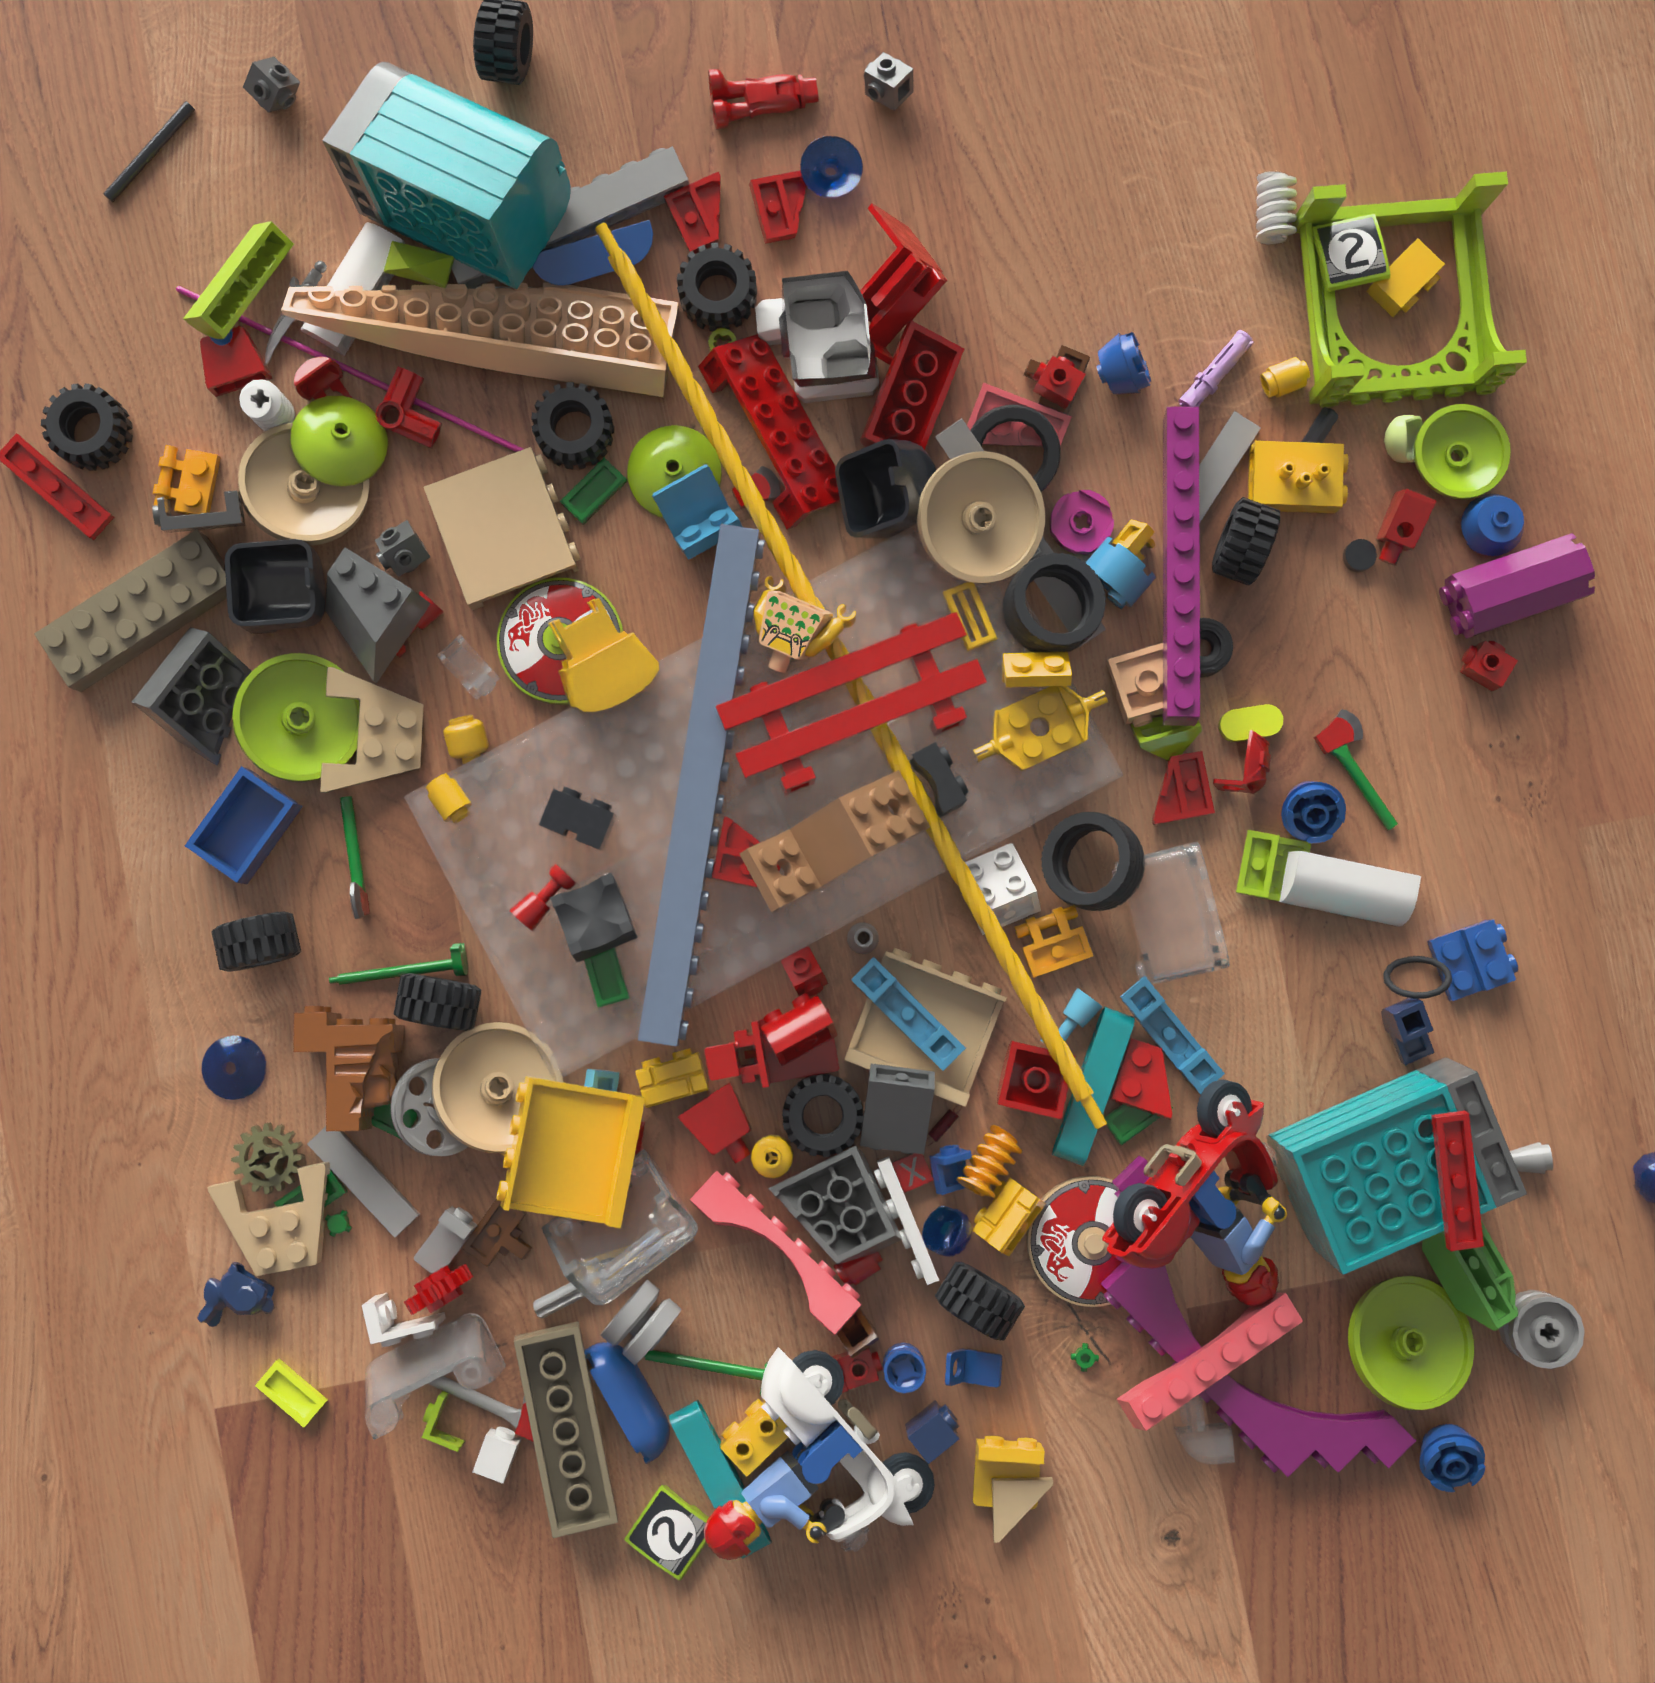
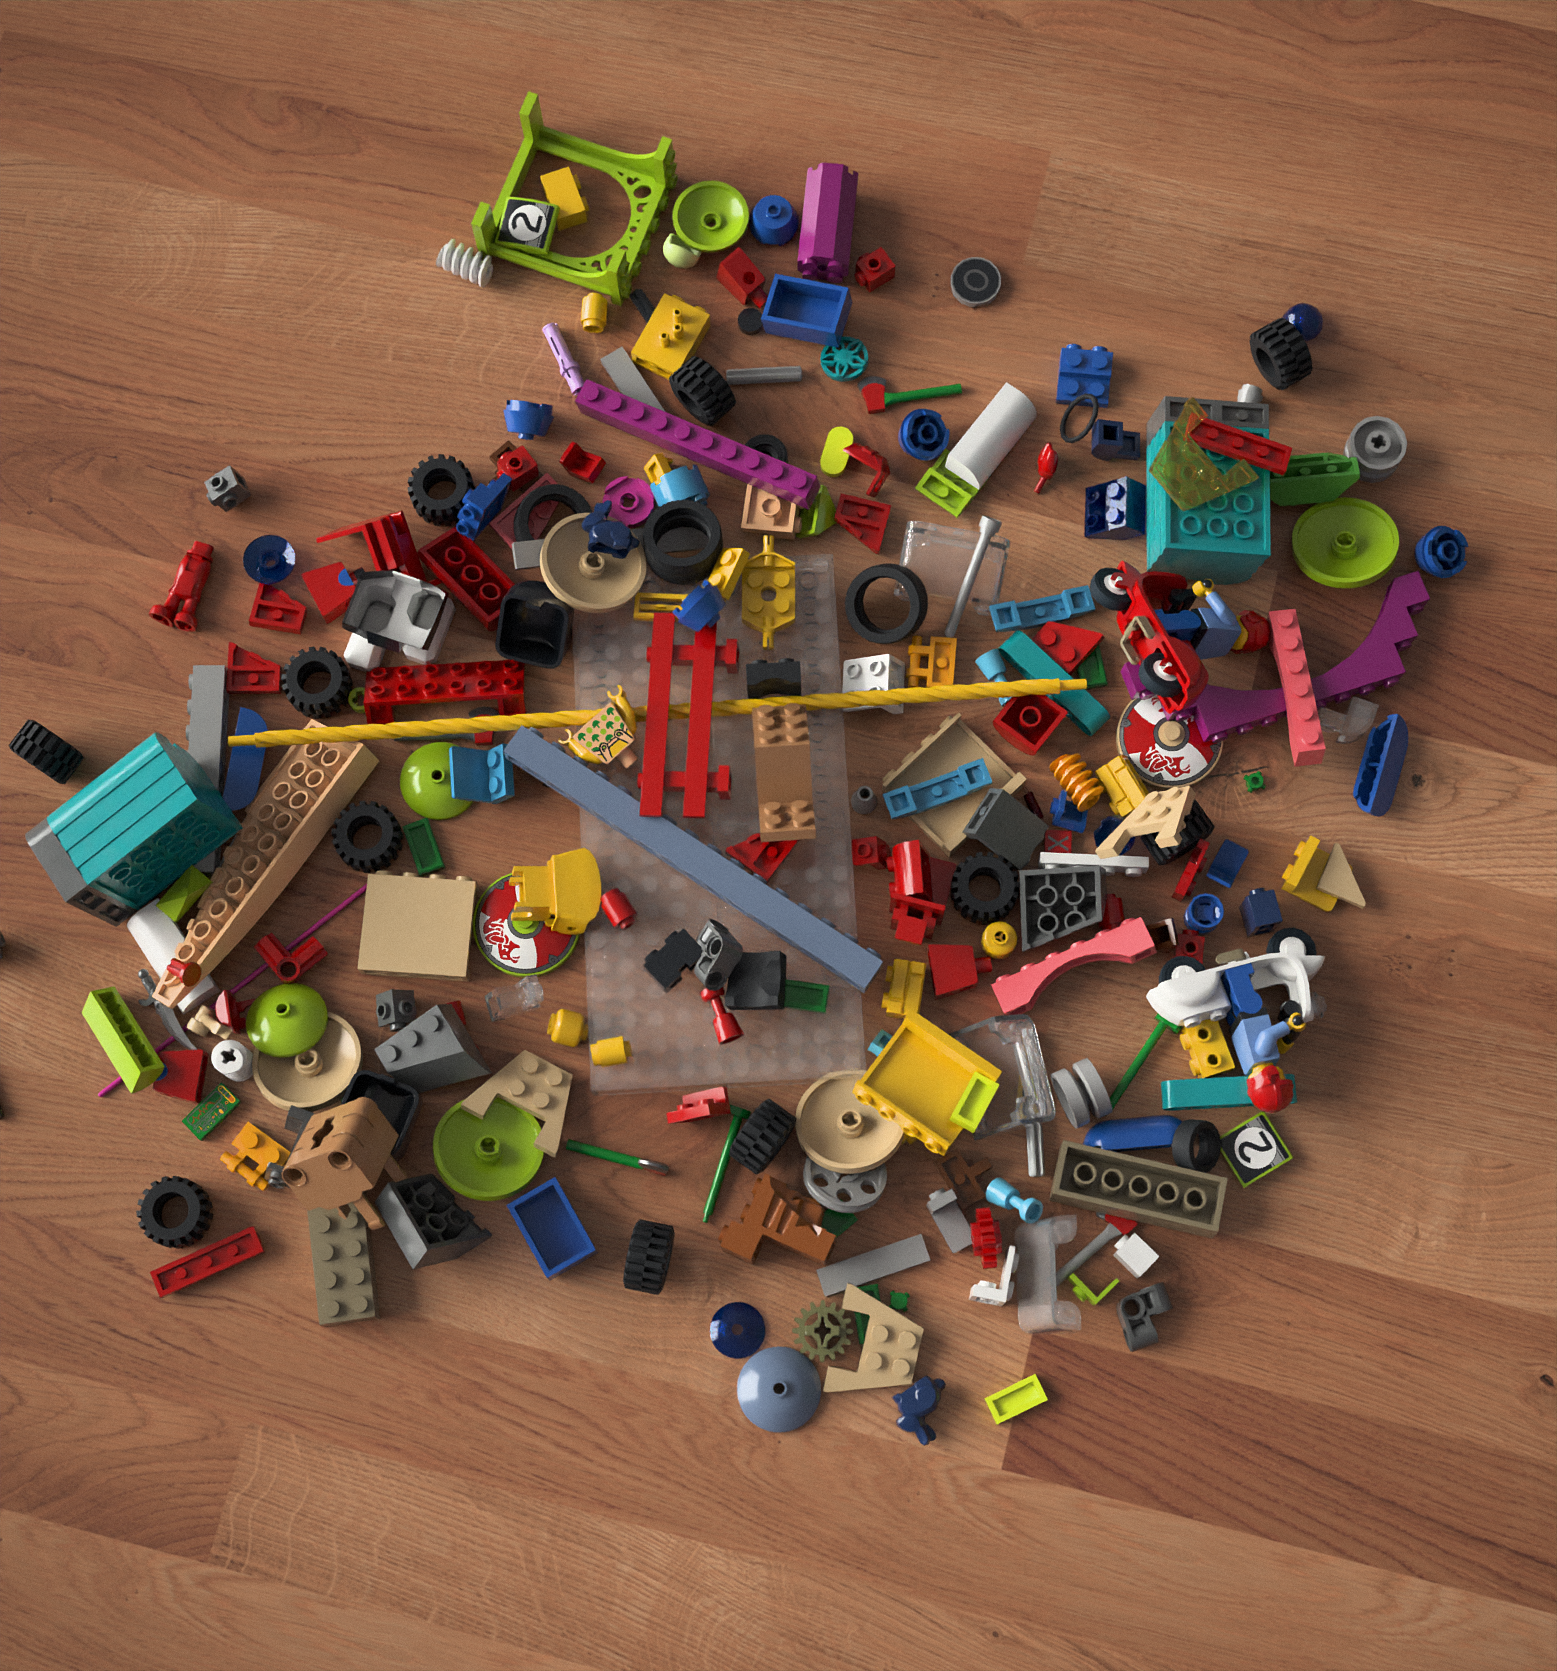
camera: 60 degrees left, 10 degrees down
none -> red piece [166,958,202,987]
none -> green tile [182,1082,242,1141]
none -> tan brick [186,1004,232,1040]
none -> medium nougat piece [282,1097,408,1230]
none -> red torso [301,562,365,624]
none -> black tyre [407,454,475,526]
none -> blue plate [456,473,512,541]
none -> red bracket [559,441,606,484]
none -> dark blue animal [582,500,640,559]
none -> red brick [600,888,638,930]
none -> bracket [666,1087,731,1124]
none -> blue cone [672,578,726,632]
none -> dark grey piece [694,919,743,991]
none -> light grey axle [726,366,802,385]
none -> sand blue dish [737,1347,821,1433]
none -> blue piece [761,274,852,348]
none -> teal wheel [820,336,869,382]
none -> light grey piece [944,515,1002,638]
none -> neon yellow tile [949,1071,1000,1133]
none -> black tile [950,257,1001,307]
none -> medium azure piece [986,1177,1043,1224]
none -> red piece [1034,442,1058,494]
none -> clear blue slope [1084,476,1146,540]
none -> tan wing [1095,786,1196,859]
none -> dark grey piece [1116,1282,1173,1352]
none -> clear yellow wing [1149,397,1259,511]
none -> red wing [1171,838,1210,902]
none -> black tyre [1172,1119,1221,1173]
none -> black tyre [1249,318,1313,390]
none -> blue brick [1353,714,1408,817]

